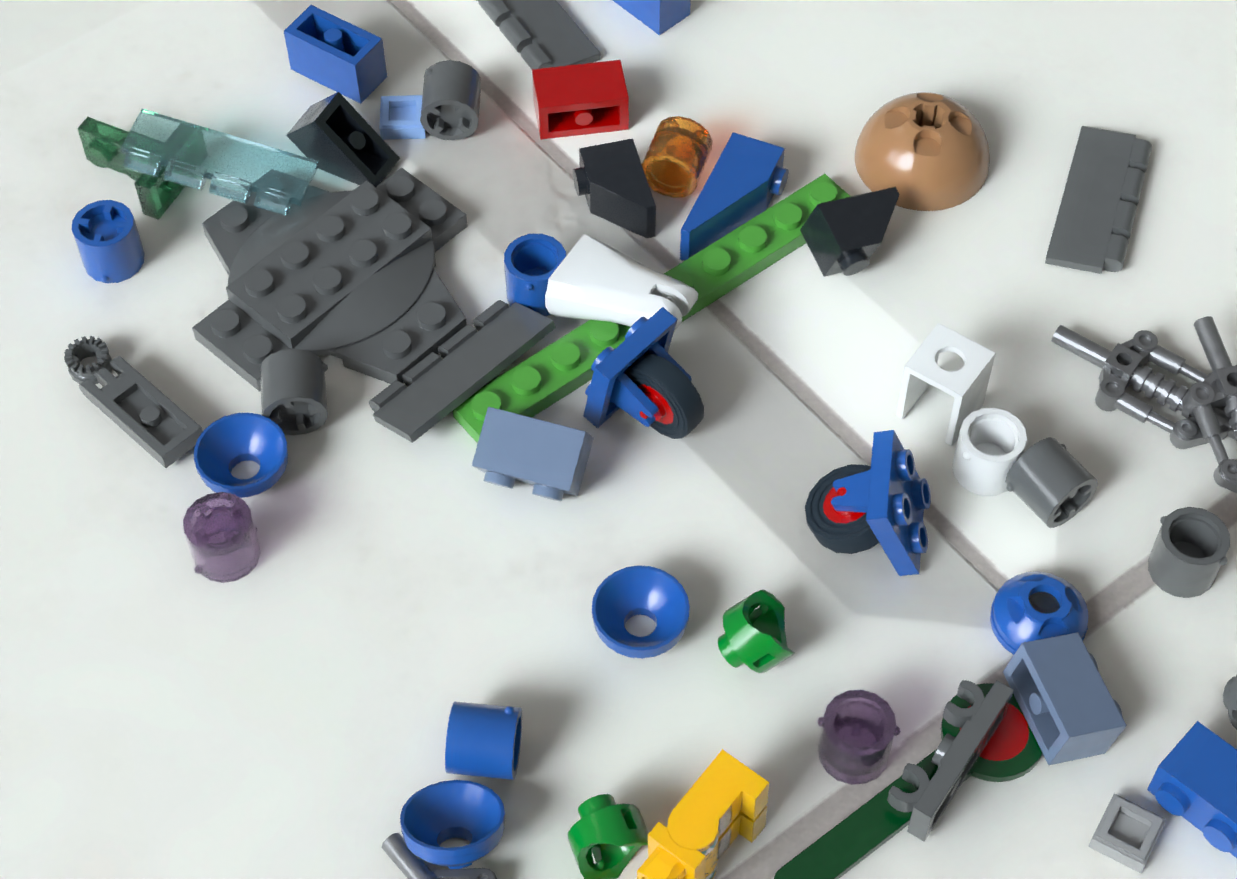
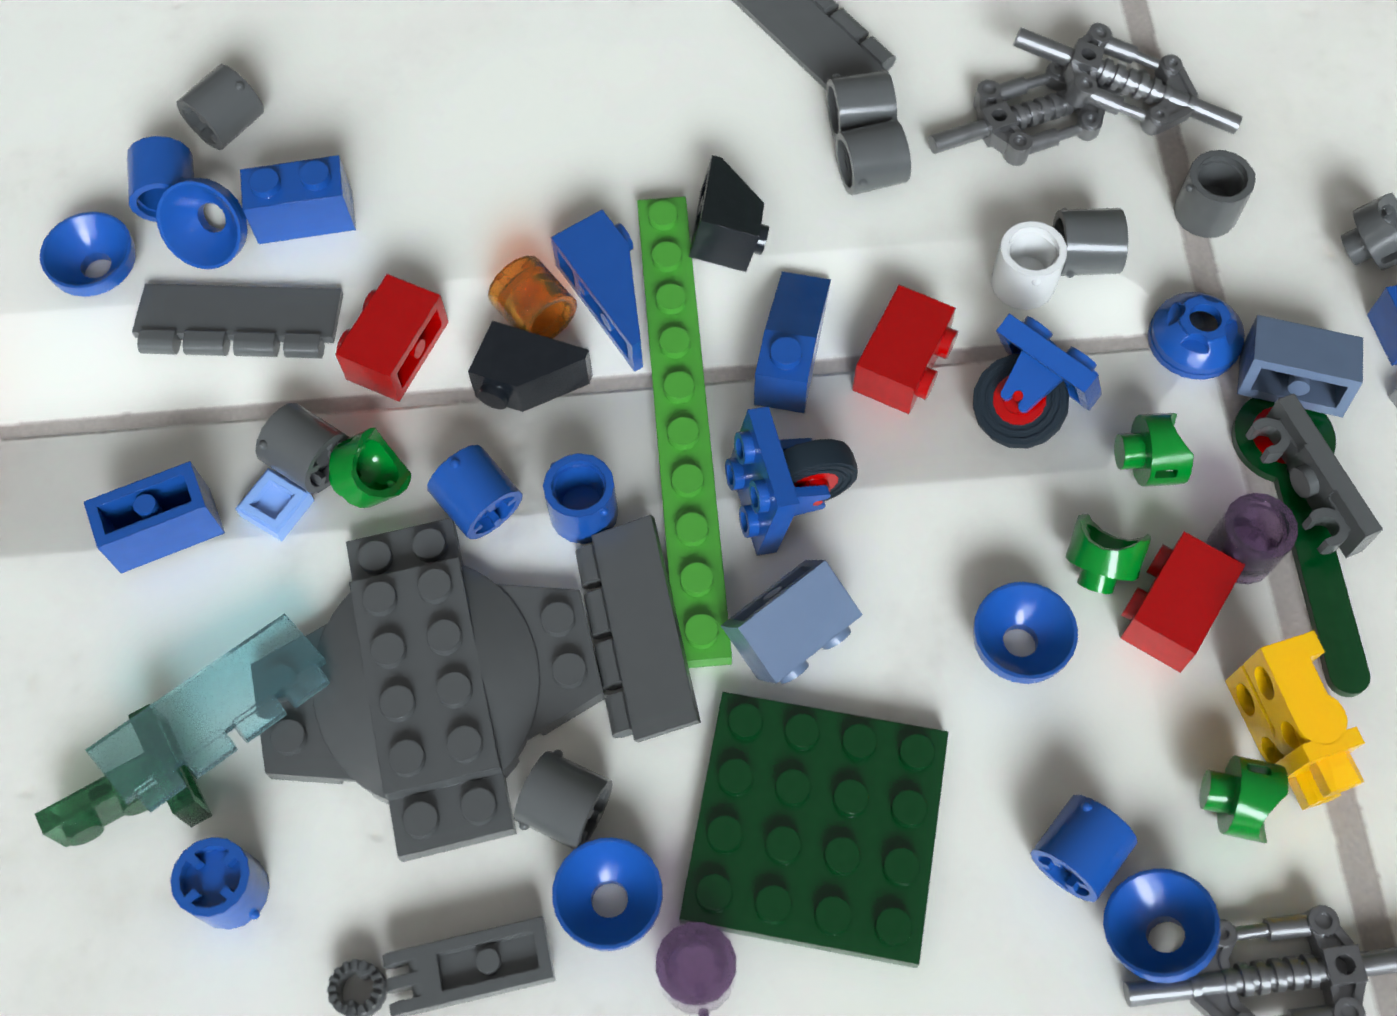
camera: 55 degrees left, 10 degrees up
black slope [286,92,400,187] -> none
white piece [545,234,698,332] -> none
medium nougat piece [855,92,990,211] -> none
white piece [896,323,996,446] -> none
none -> green piece [329,428,411,508]
none -> blue piece [427,445,523,540]
none -> dark green plate [679,692,949,968]
none -> blue slope [754,271,831,413]
none -> dark grey piece [826,70,897,140]
none -> dark grey piece [835,119,911,195]
none -> red brick [852,285,959,414]
none -> green piece [1114,413,1194,487]
none -> red brick [1120,532,1245,673]

